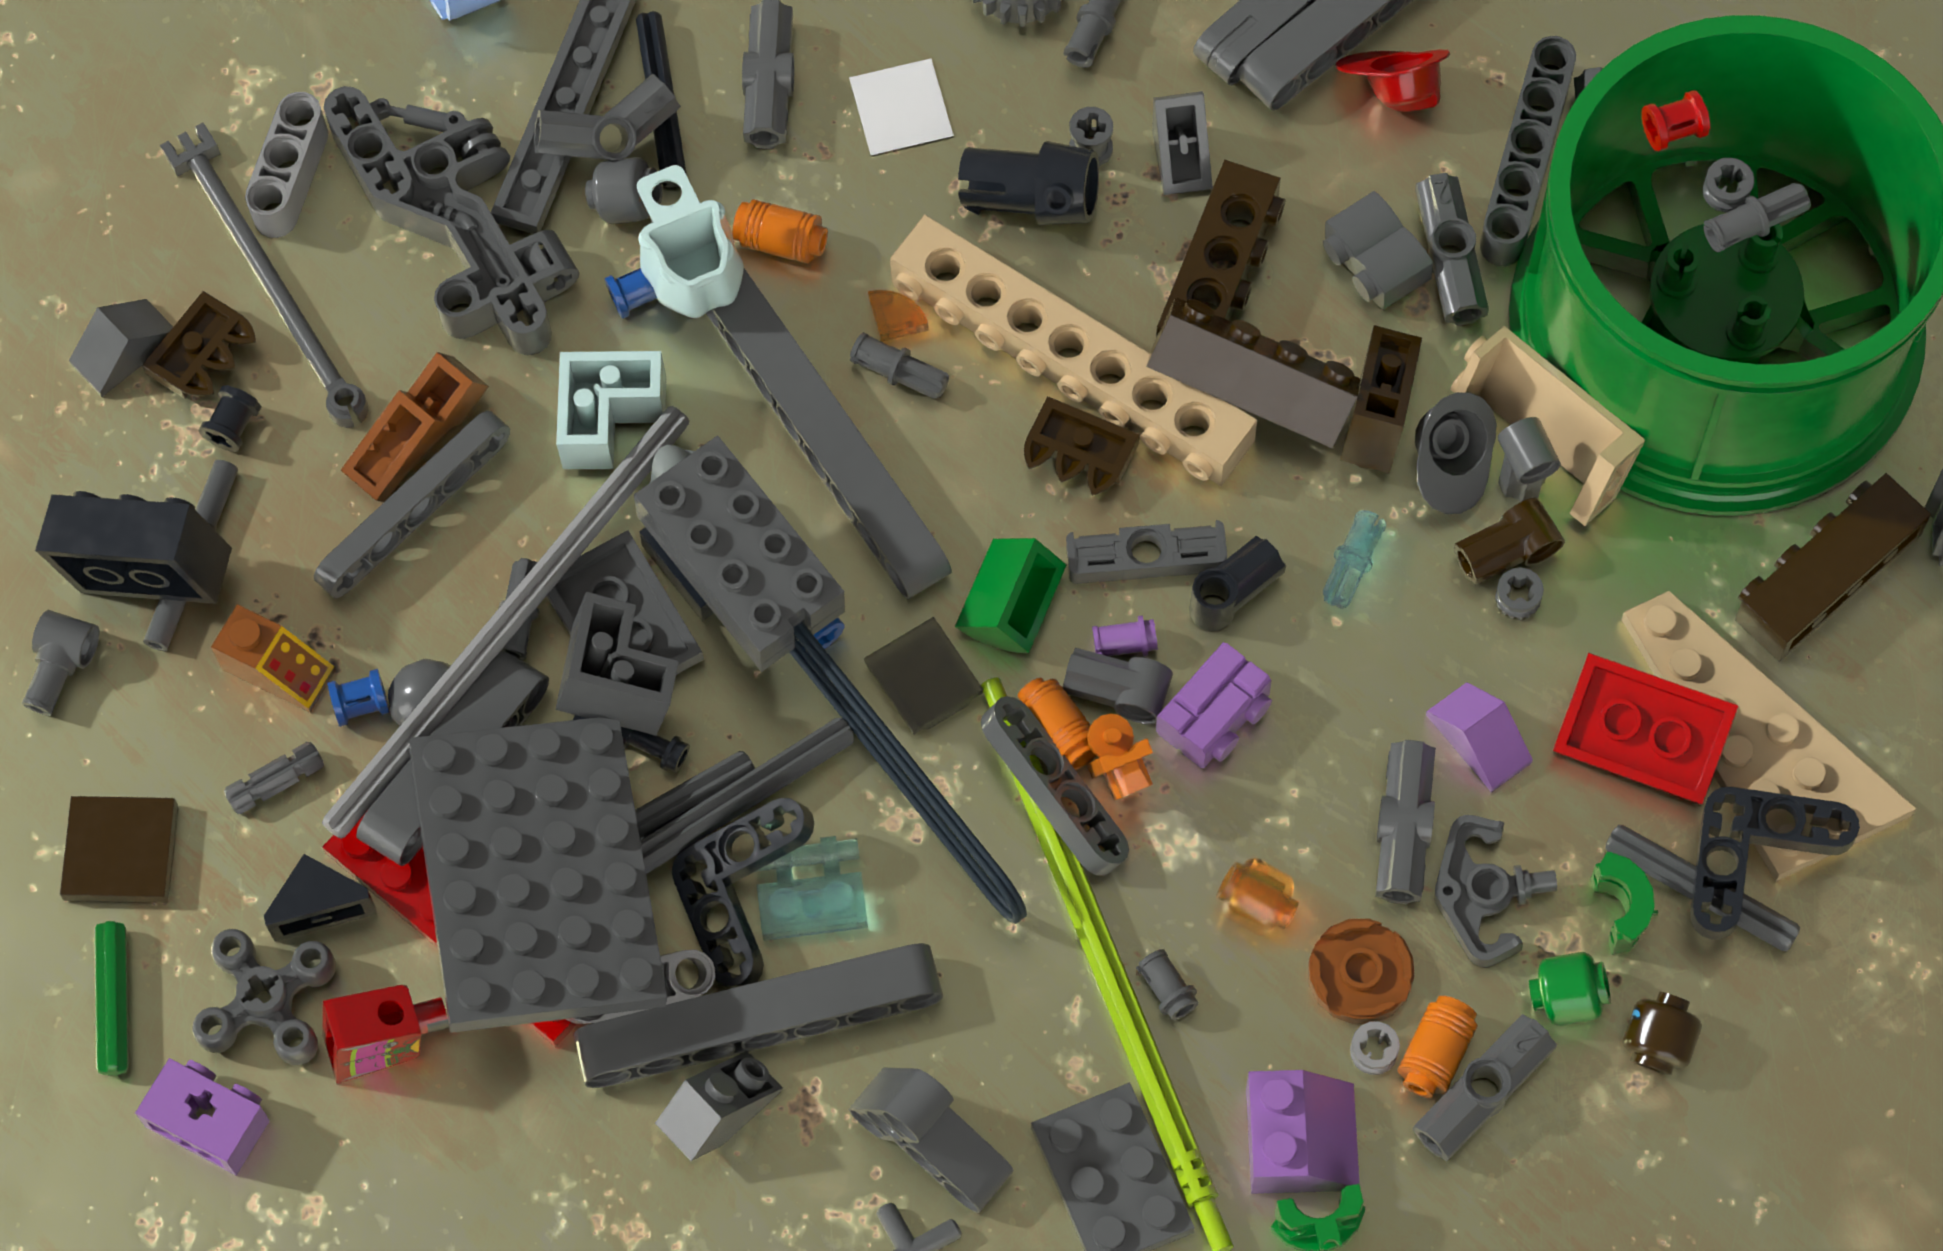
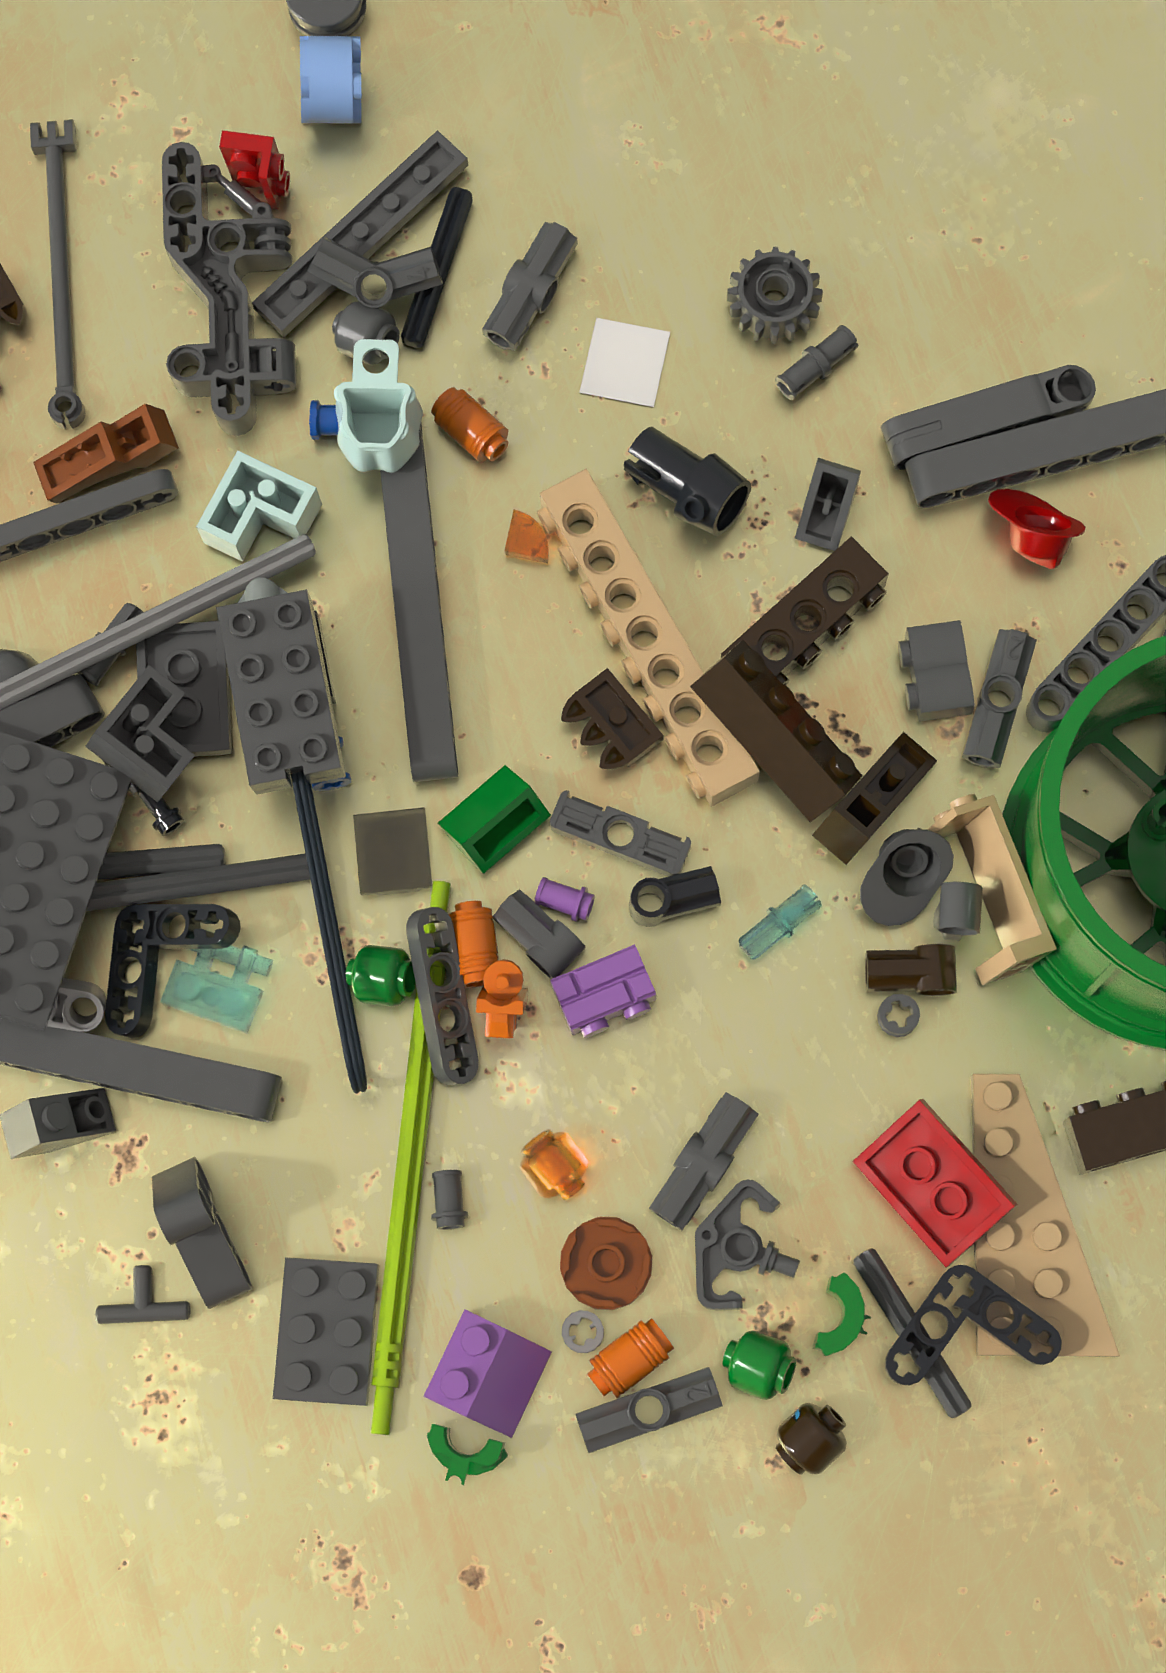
camera: 30 degrees right, 10 degrees up
light grey beam [245,92,328,238] -> none
dark grey axle [850,332,949,398] -> none
dark grey bush [1069,107,1113,167] -> none
medium lavender slope [1426,682,1533,793] -> none
none -> red bracket [219,130,290,210]
none -> green head [346,945,416,1006]

